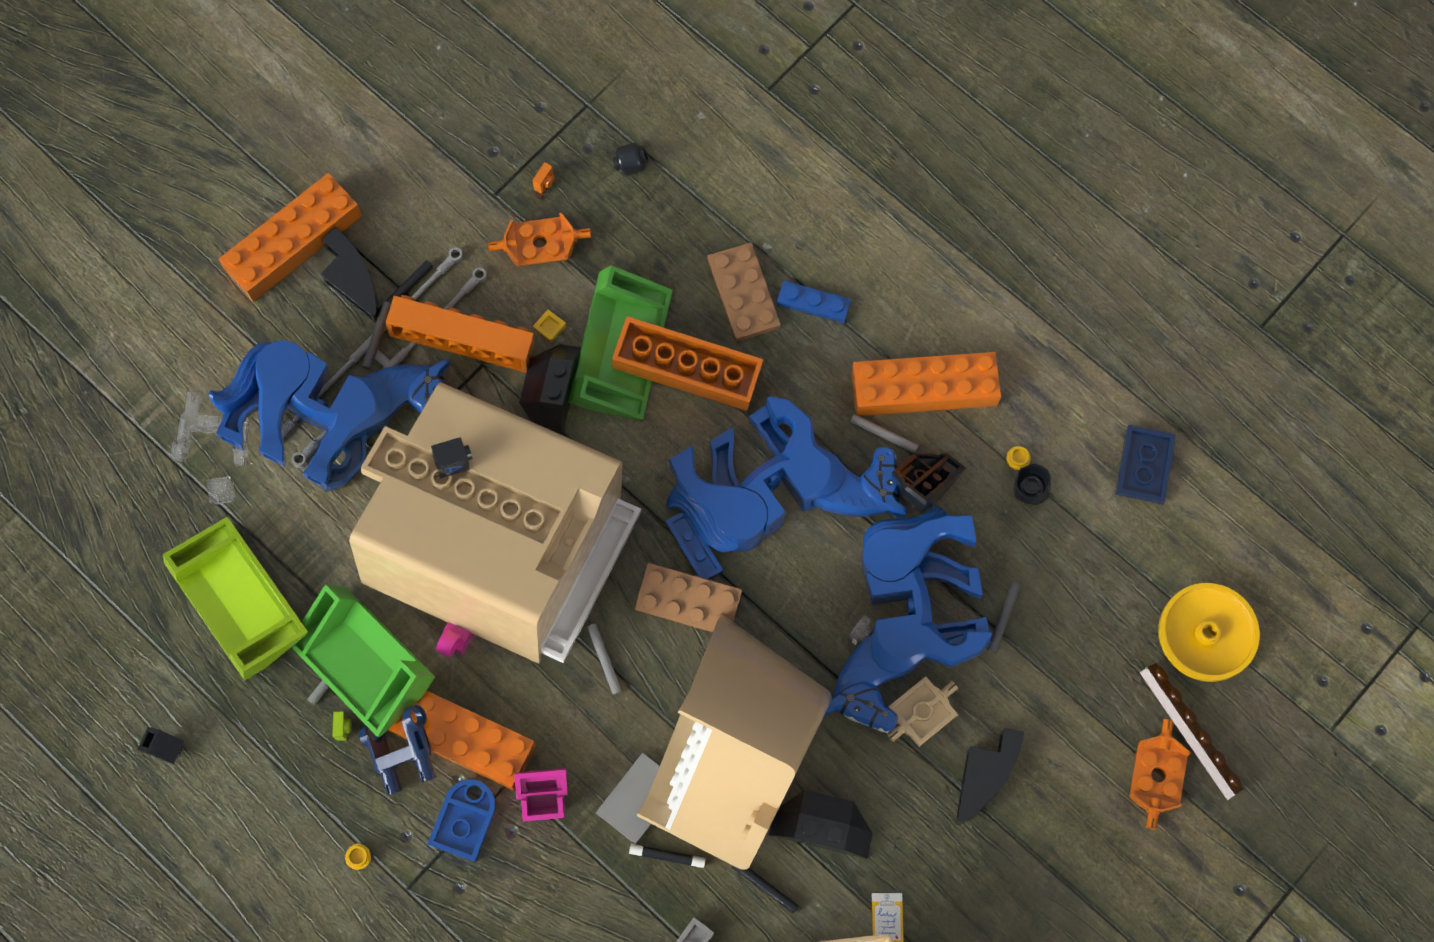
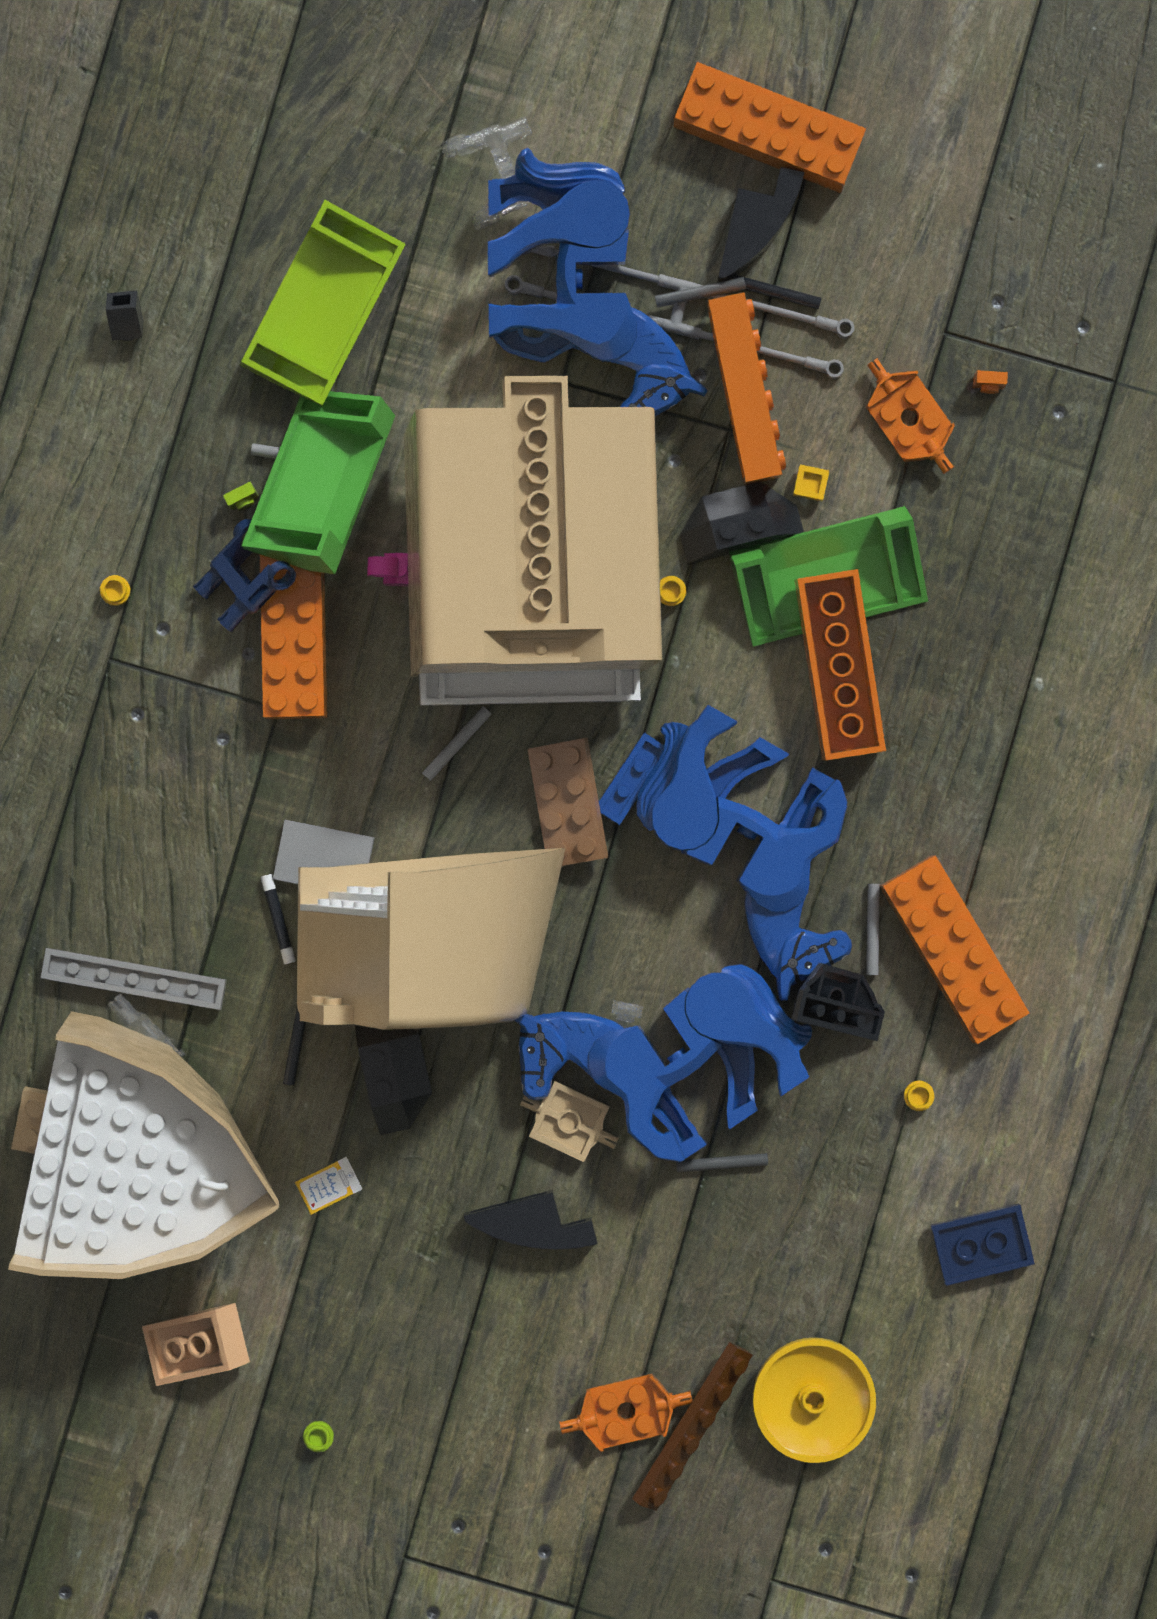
camera: 70 degrees right, 15 degrees up
clear plate [206,476,236,505] -> none
blue tile [427,779,496,862] -> none
black brick [431,437,473,479] -> none
dark pink plate [514,768,568,822] -> none
black head [613,142,649,176] -> none
medium nougat plate [707,243,781,342] -> none
blue plate [777,280,851,323] -> none
black hair [1014,464,1051,505] -> none

